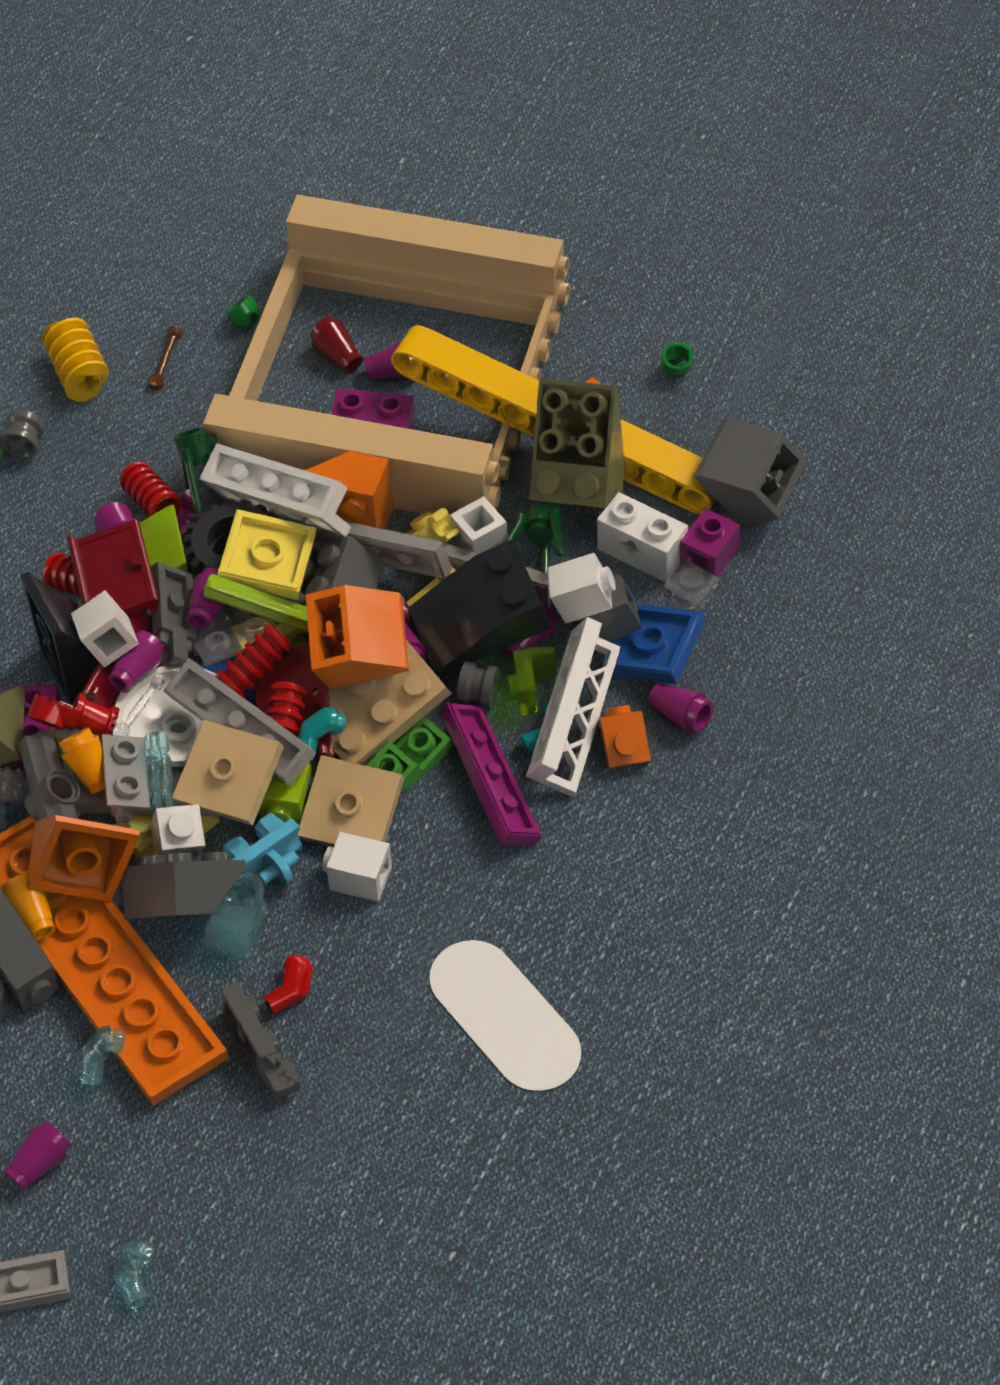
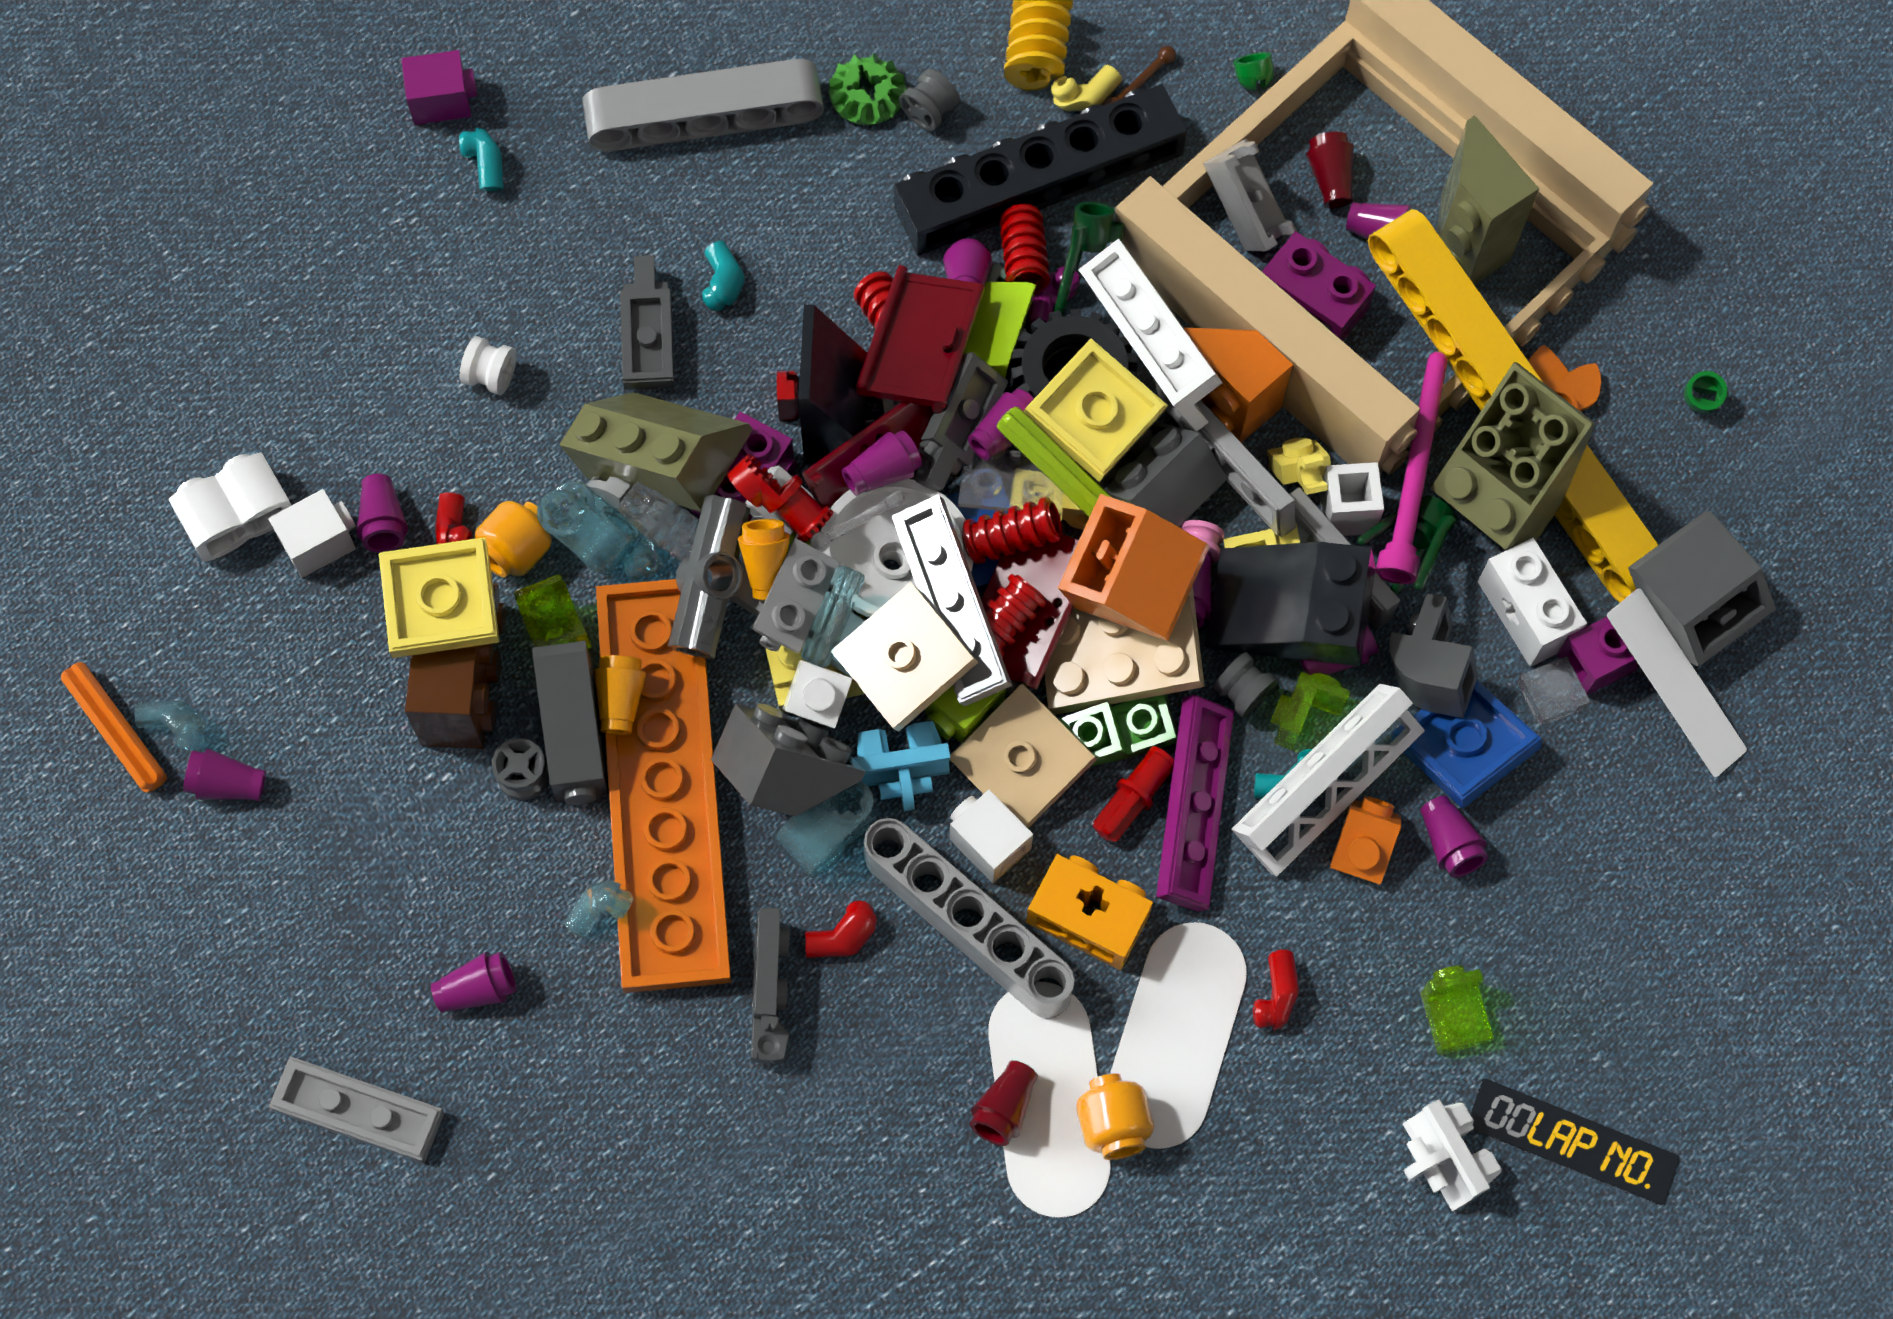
camera: 25 degrees right, 15 degrees up
orange slope [27,815,140,902] -> none
white brick [71,590,139,667] -> none
clear light blue arm [114,1240,155,1311] -> none
teal arm [298,707,347,763] -> none
white brick [548,553,616,623] -> none
none -> red tile [777,371,799,421]
none -> light grey beam [864,818,1074,1018]
none -> black brick [894,84,1187,256]
none -> dark red cone [970,1060,1038,1146]
none -> light orange brick [1026,854,1153,971]
none -> light yellow arm [1051,65,1122,111]
none -> light orange head [1076,1073,1154,1160]
none -> red axle [1092,746,1174,843]
none -> white sticker [1110,923,1247,1149]
none -> light grey hinge [1203,140,1297,251]
none -> red arm [1252,950,1299,1030]
none -> dark pink piece [1375,352,1448,584]
none -> white hips [1403,1099,1501,1212]
none -> clear neon green bracket [1421,965,1494,1055]
none -> olive slope [1437,115,1539,285]
none -> black sticker [1470,1079,1679,1205]
none -> white sticker [1607,588,1747,777]

